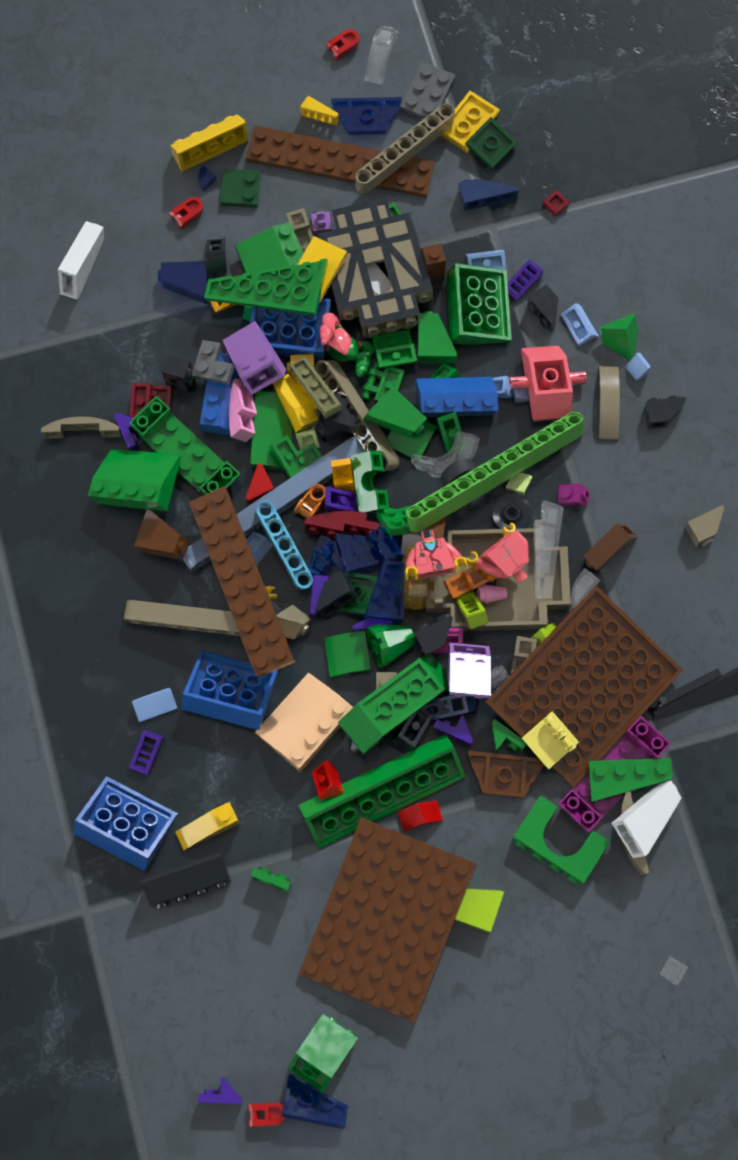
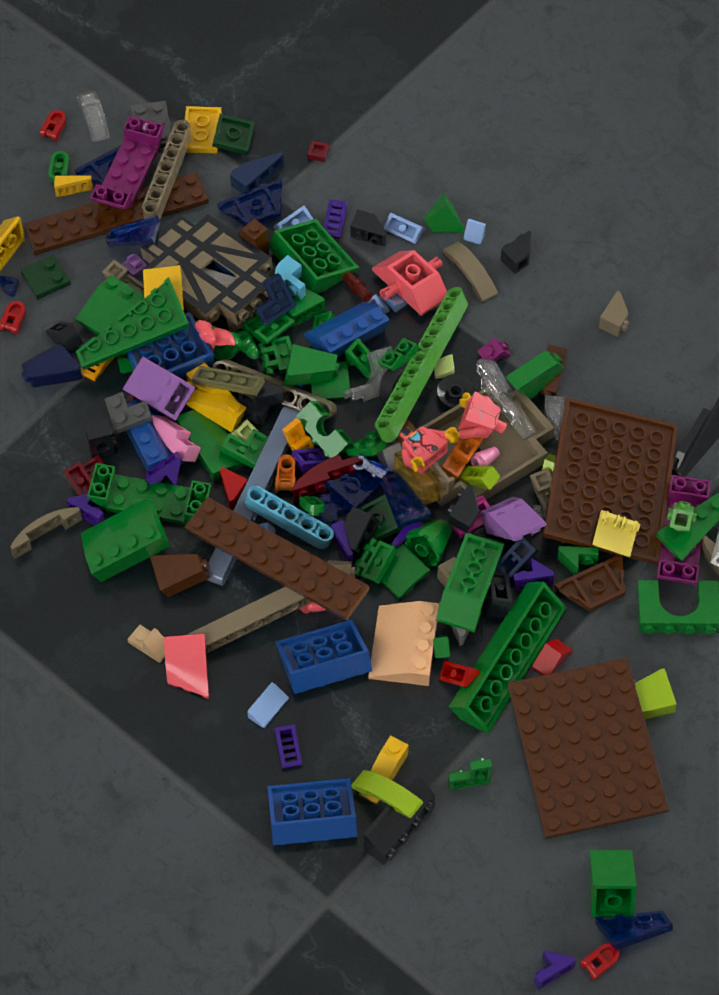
camera: 35 degrees left, 15 degrees down
none -> green plate [48,151,70,183]
none -> magenta slope [90,116,164,209]
none -> clear blue wing [105,216,160,247]
none -> tan slope [128,625,165,663]
none -> dark purple slope [145,451,181,486]
none -> coral slope [164,634,209,698]
none -> clear blue wing [217,179,282,226]
none -> dark blue plate [254,273,296,325]
none -> medium azure brick [275,255,306,300]
none -> green plate [299,496,325,516]
none -> clear red pin [343,272,373,302]
none -> lime slope [351,770,423,819]
none -> green plate [354,538,398,584]
none -> green slope [378,338,419,371]
none -> green slope [433,635,450,658]
none -> green slope [506,350,565,399]
none -> bright green brick [667,501,697,532]

